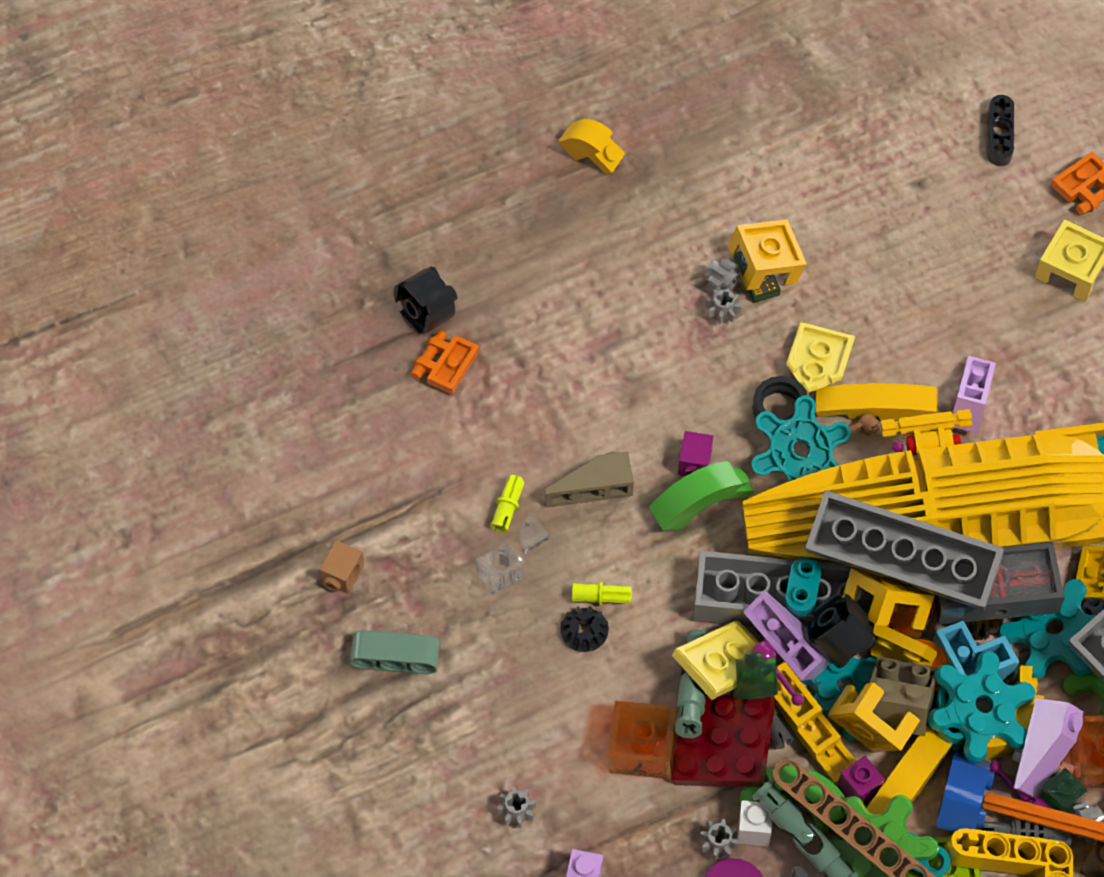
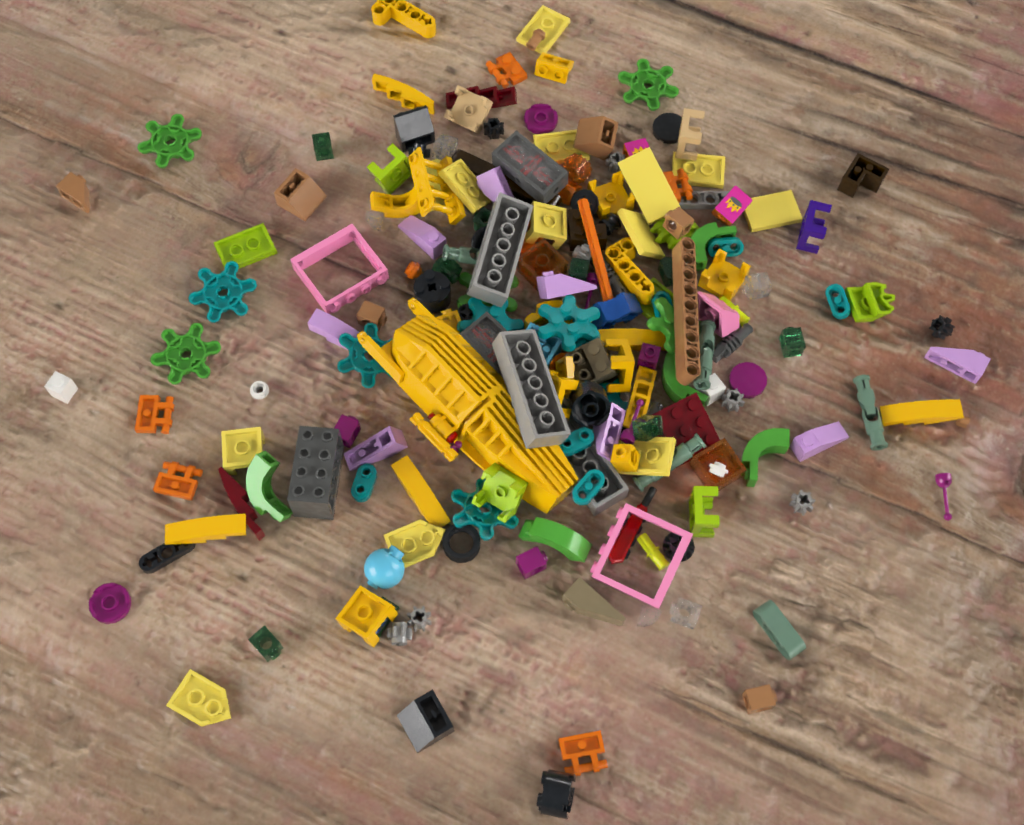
camera: 130 degrees left, 5 degrees up
neon yellow axle [490,475,524,533] -> none
yellow brick [557,119,625,175] -> none
medium nougat hand [849,413,879,435] -> none
none -> magenta tile [89,583,131,624]
none -> yellow slope [165,514,246,545]
none -> light yellow tile [166,669,231,727]
none -> dark red slope [218,467,265,541]
none -> arch [246,451,293,522]
none -> clear green brick [248,625,283,662]
none -> dark grey brick [287,426,344,520]
none -> magenta brick [334,414,361,448]
none -> teal plate [351,464,377,502]
none -> medium azure brick [364,545,405,590]
none -> slope [397,689,455,753]
none -> lime panel [471,463,528,523]
none -> teal plate [572,469,605,505]
none -> bright pink window [590,503,693,610]
none -> red sword [608,487,657,564]
none -> yellow brick [610,444,640,472]
none -> lime panel [689,486,720,538]
none -> white plate [709,461,728,478]
none -> bright green arch [739,428,790,487]

